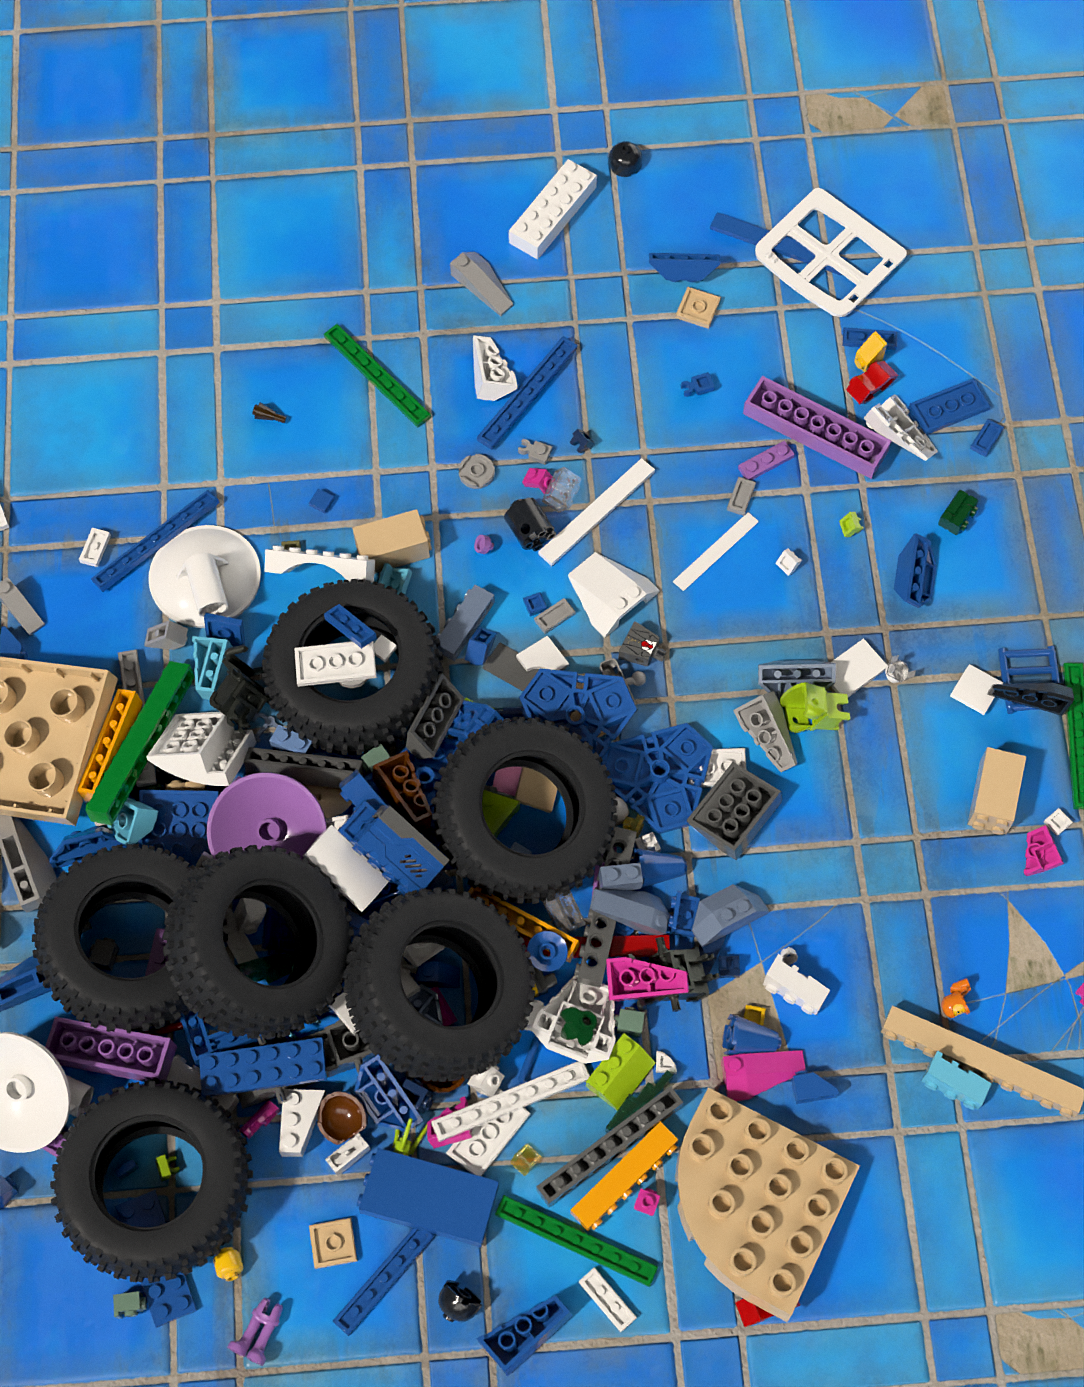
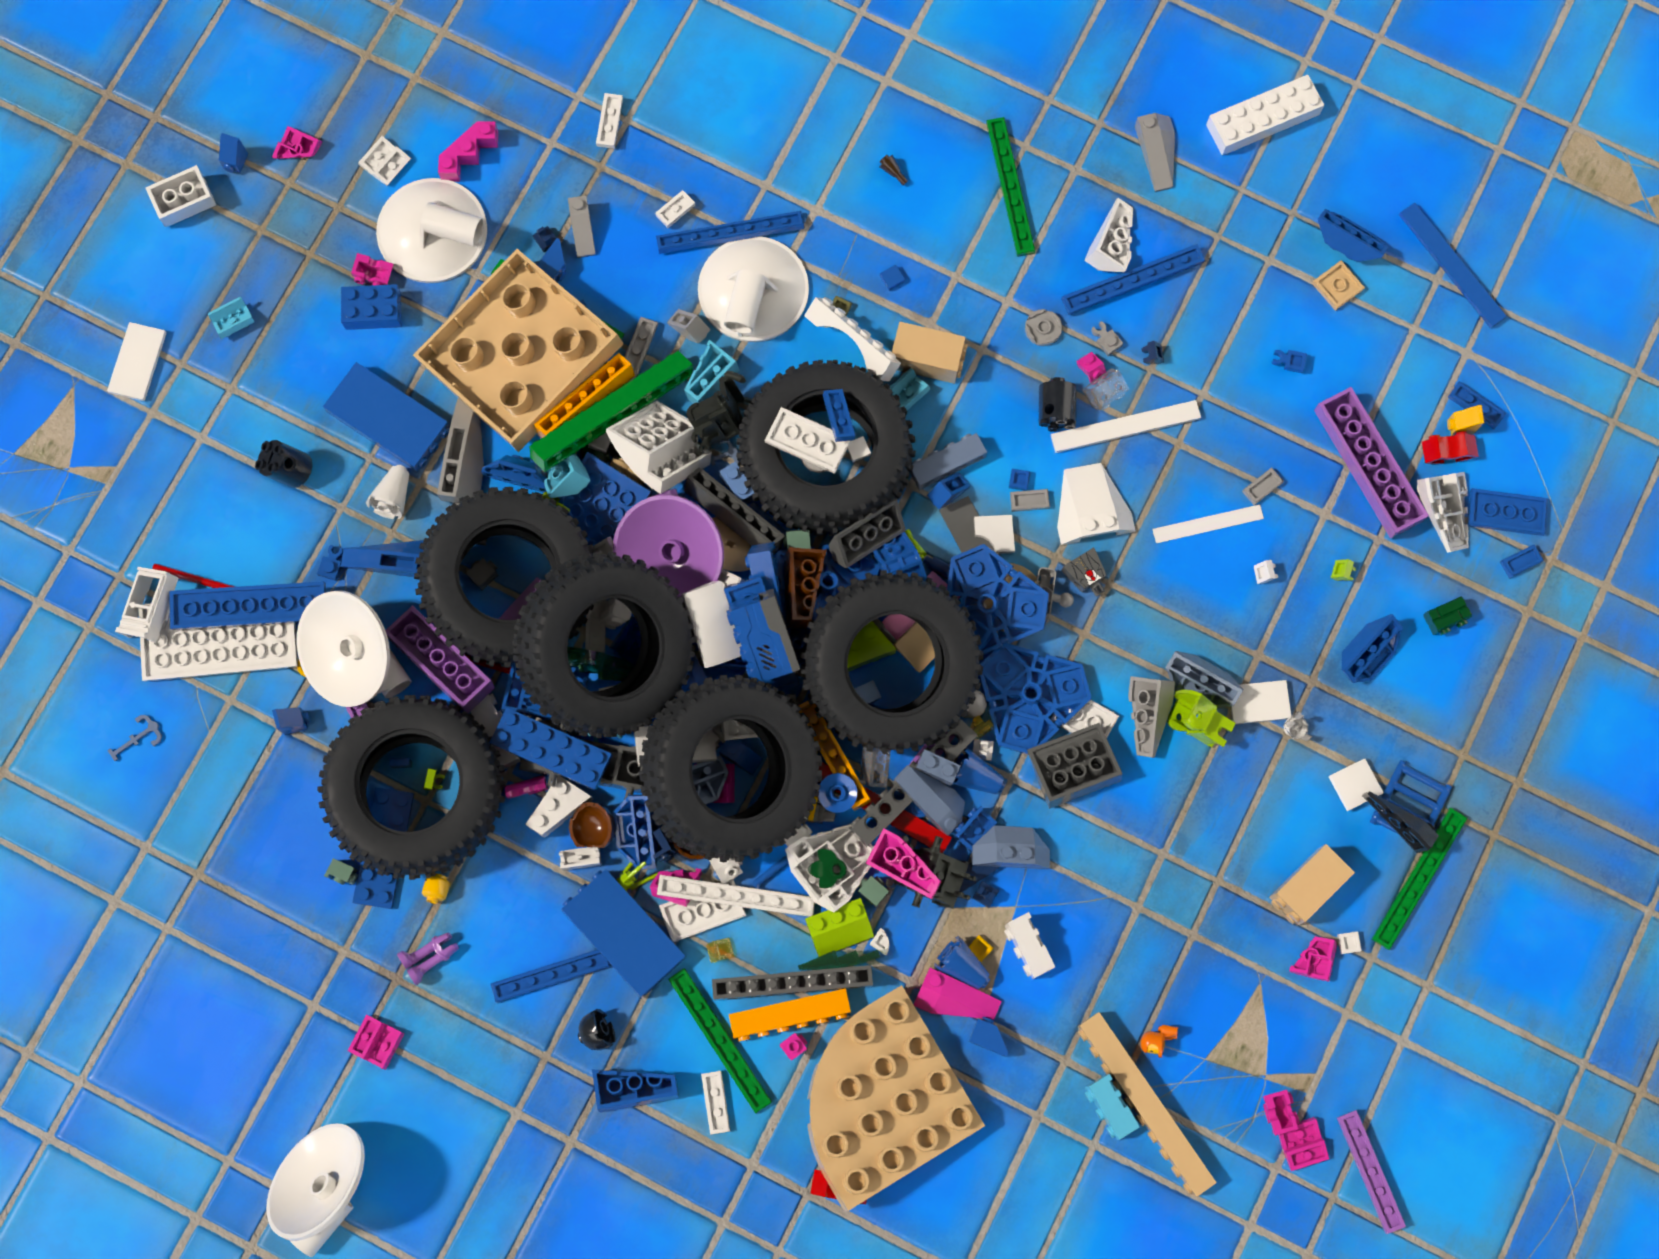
camera: 30 degrees right, 10 degrees up
blue tile [204,613,245,647] -> none
tan tile [309,1218,357,1269] -> none
medium lavender tile [474,535,494,554] -> none
black cylinder [608,141,642,177] -> none
medium lavender plate [738,440,795,480] -> none
white window [755,188,907,317] -> none
white hinge [780,947,798,965] -> none

